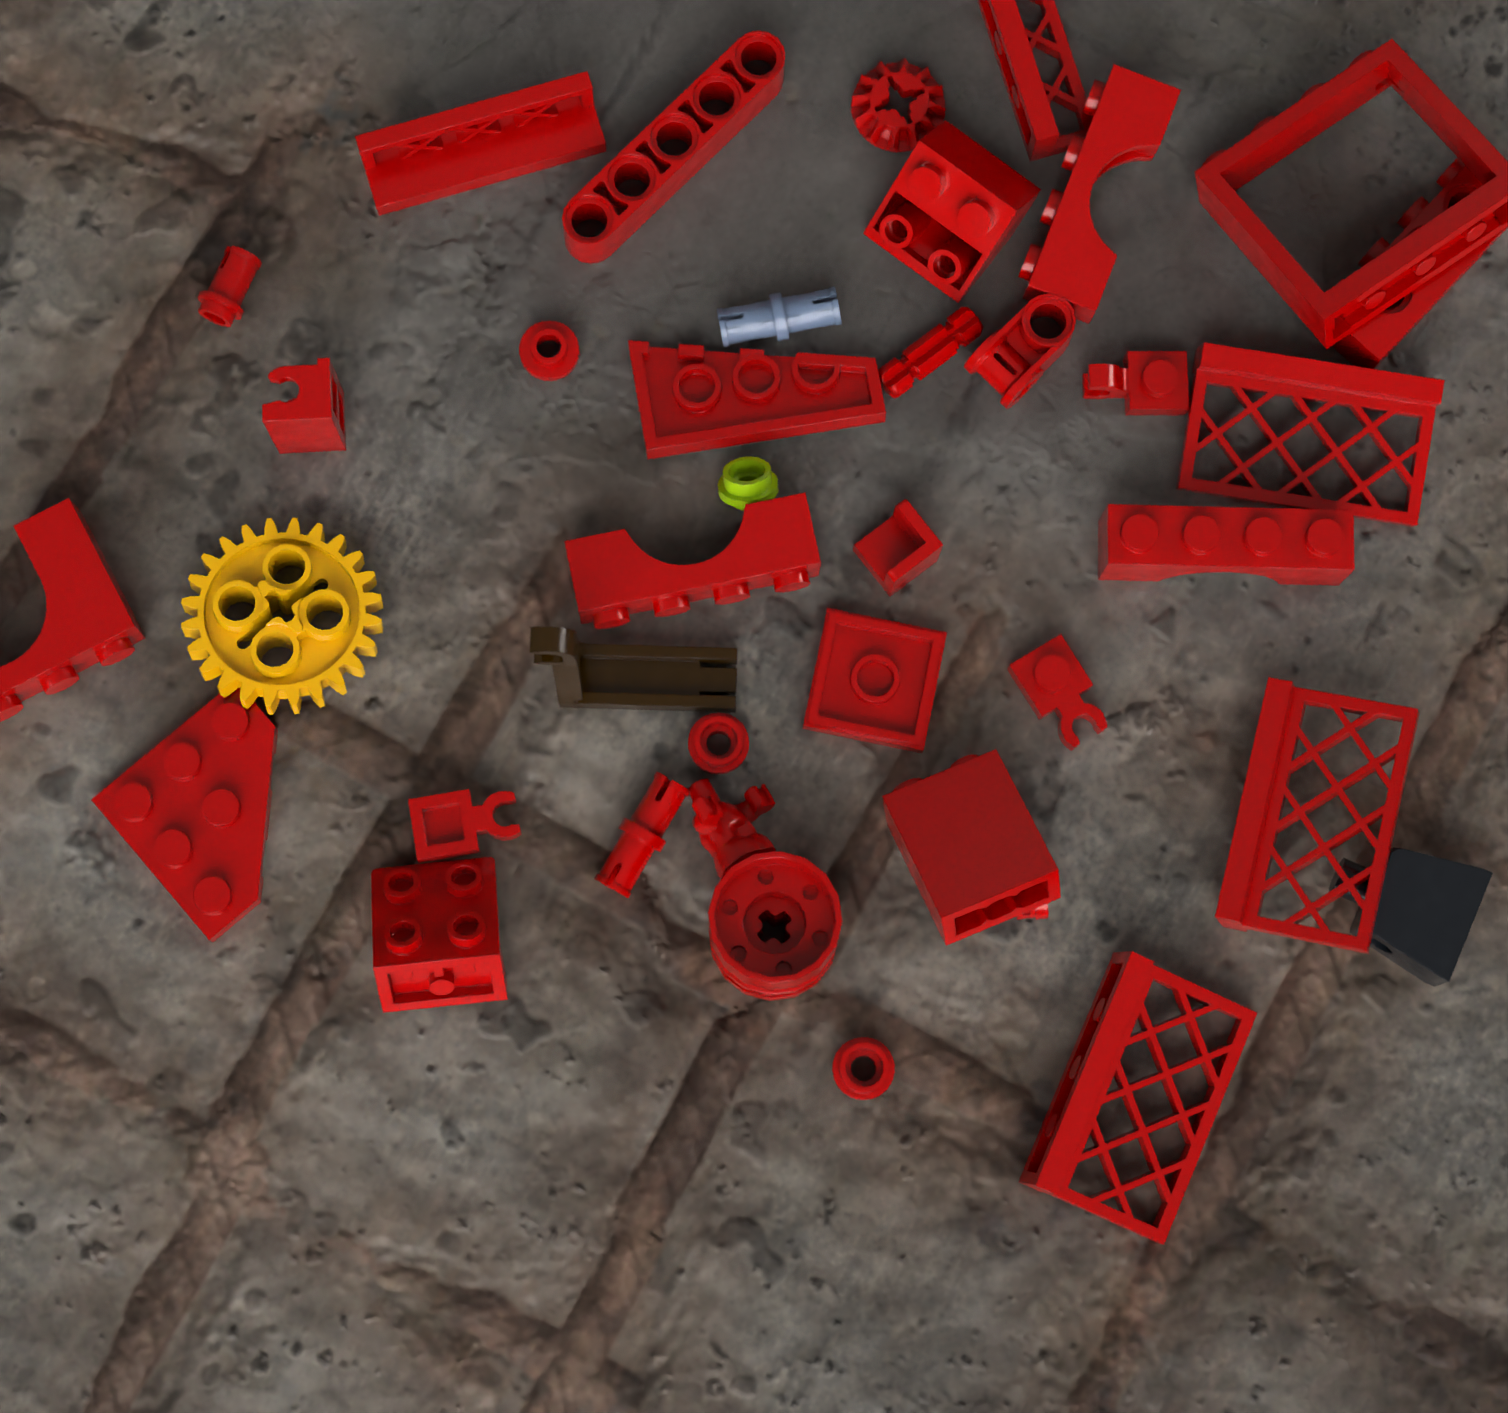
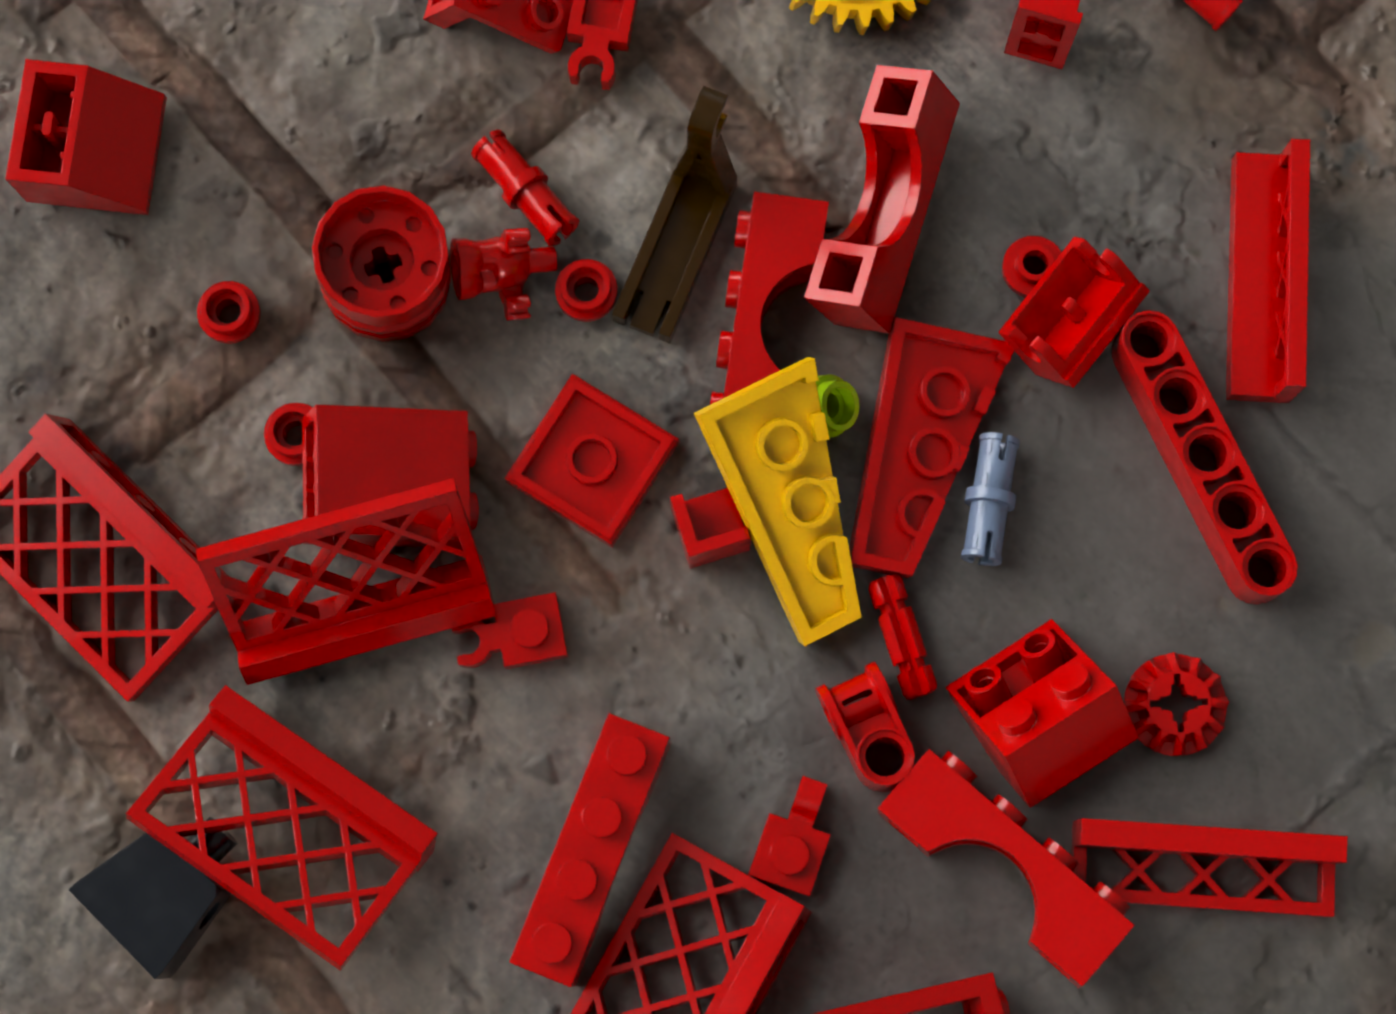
camera: 120 degrees right, 0 degrees up
none -> red slope [5,59,167,215]
none -> red fence [196,478,497,685]
none -> red plate [264,403,313,466]
none -> yellow wing [694,357,862,646]
none -> red arch [804,65,960,334]
none -> red hinge [998,236,1150,388]

